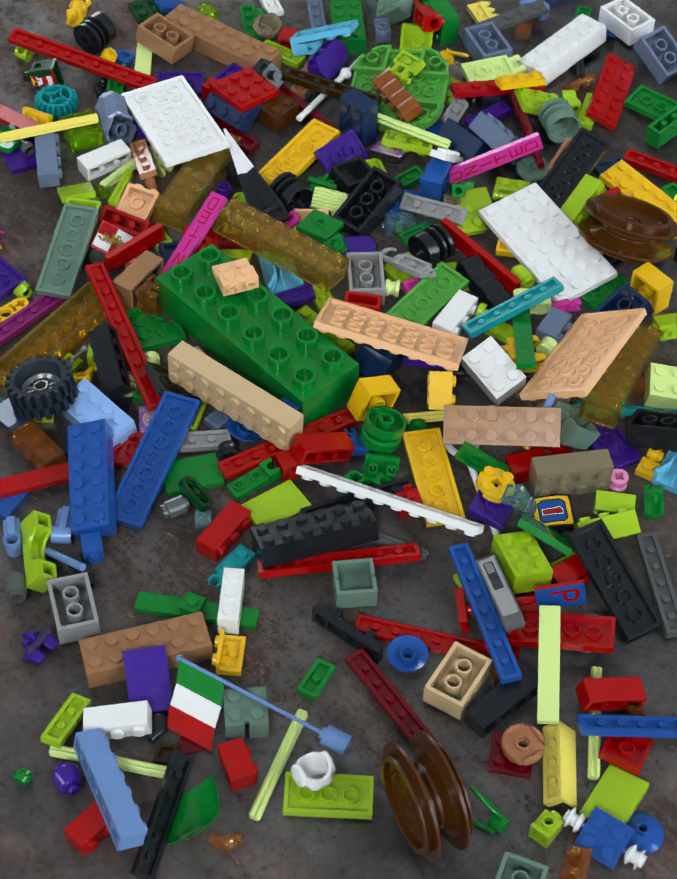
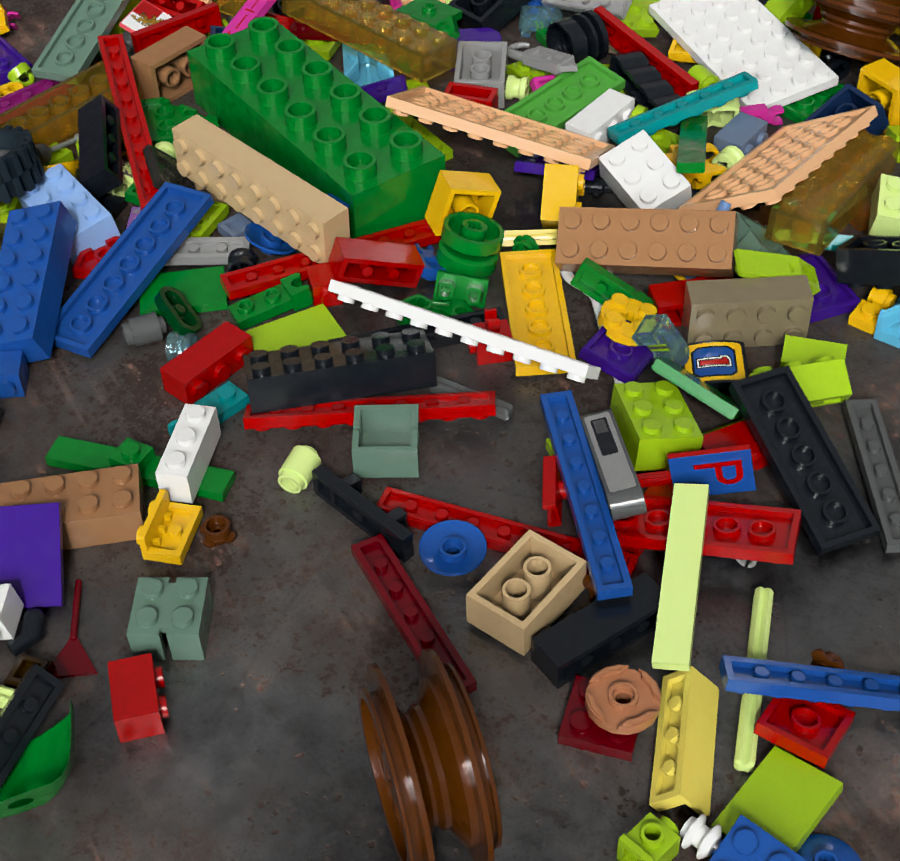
camera: 10 degrees right, 5 degrees down
clear orange hinge [138,279,163,316] -> none
flag [167,654,354,756] -> none
clear orange arm [208,832,243,852] -> none
light nougat plate [212,258,259,296] -> none
yellowish green axle [249,709,308,821] -> none
lime plate [283,772,374,820] -> none
white hair [291,750,336,791] -> none
green plate [297,658,336,702] -> none
dark blue slope [354,343,403,378] -> none
green plant [469,785,511,835] -> none
red brick [575,675,647,712] -> none
bright pink wheel [609,469,629,493] -> none
green hips [643,484,664,521] -> none
none -> reddish brown plate [199,515,236,548]
none -> yellowish green brick [278,445,321,494]
none -> lime slope [733,249,821,295]

